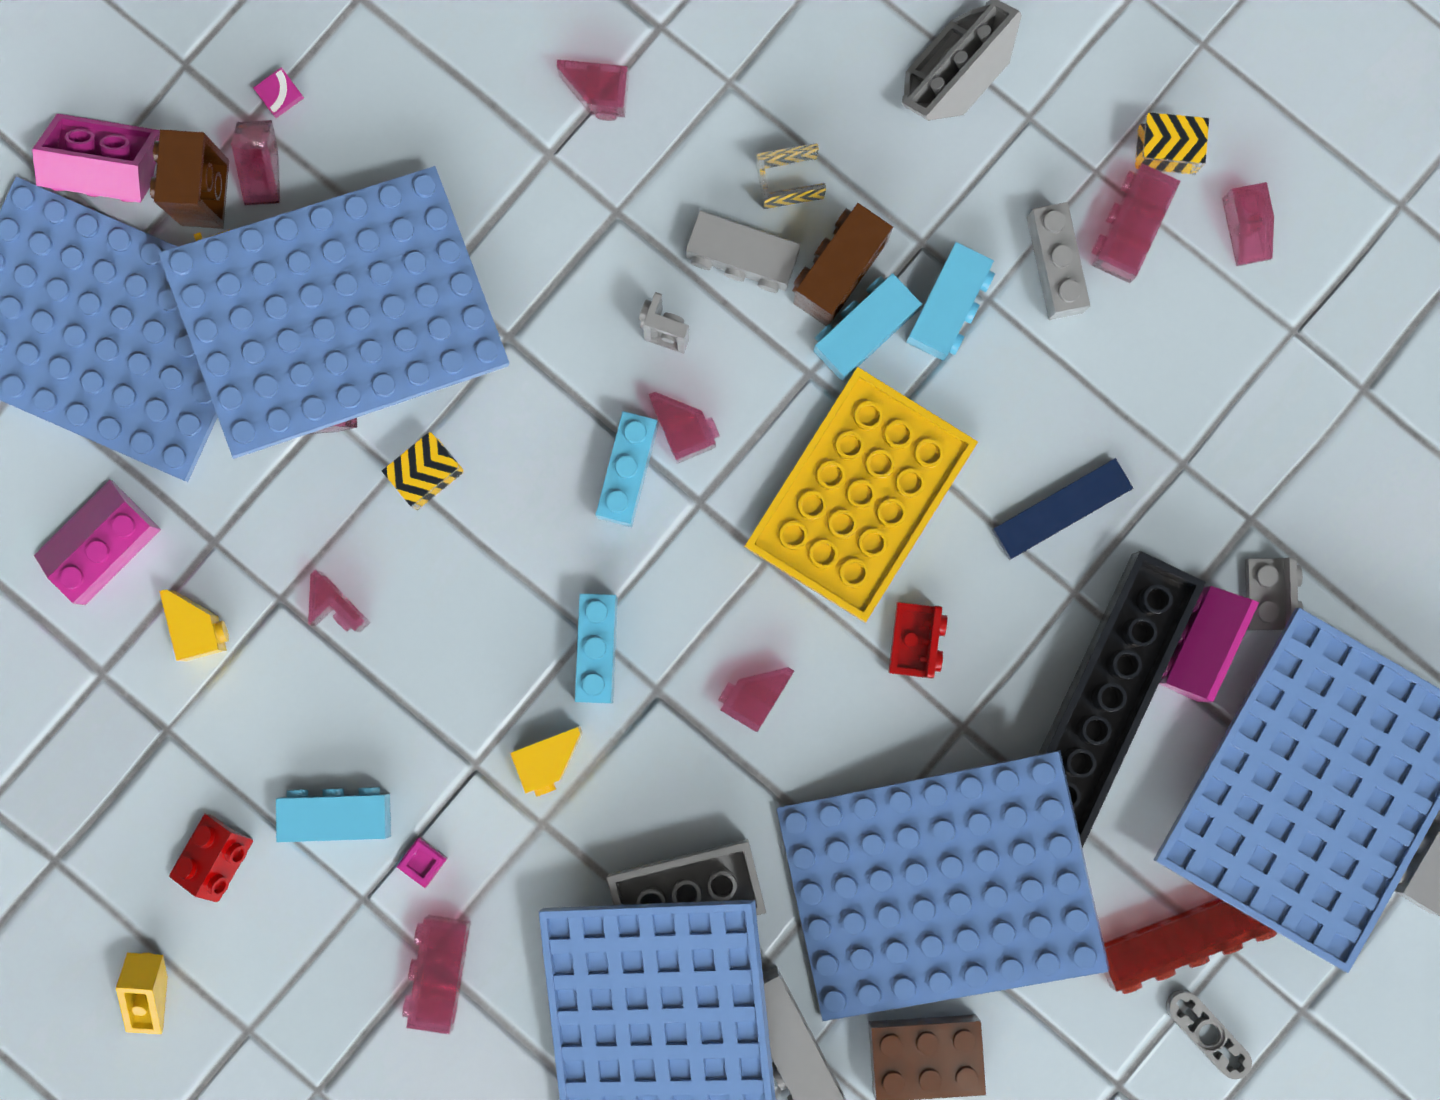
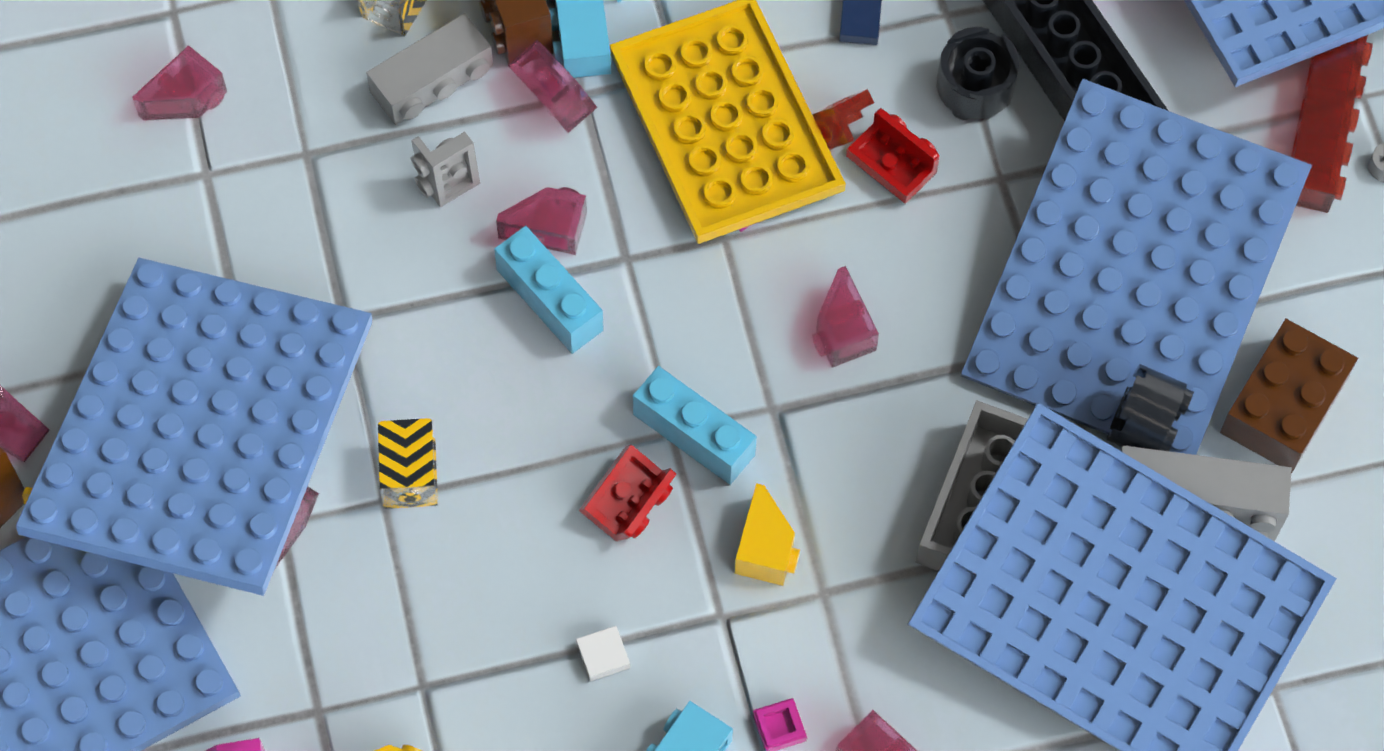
camera: 55 degrees left, 20 degrees down
clear pink slope [308,569,371,632] -> none
none -> clear pink slope [508,40,598,133]
none -> white tile [576,626,630,682]
none -> red bracket [579,444,677,542]
none -> clear red bracket [812,89,874,149]
none -> black brick [936,27,1019,120]
none -> black brick [1106,364,1194,451]

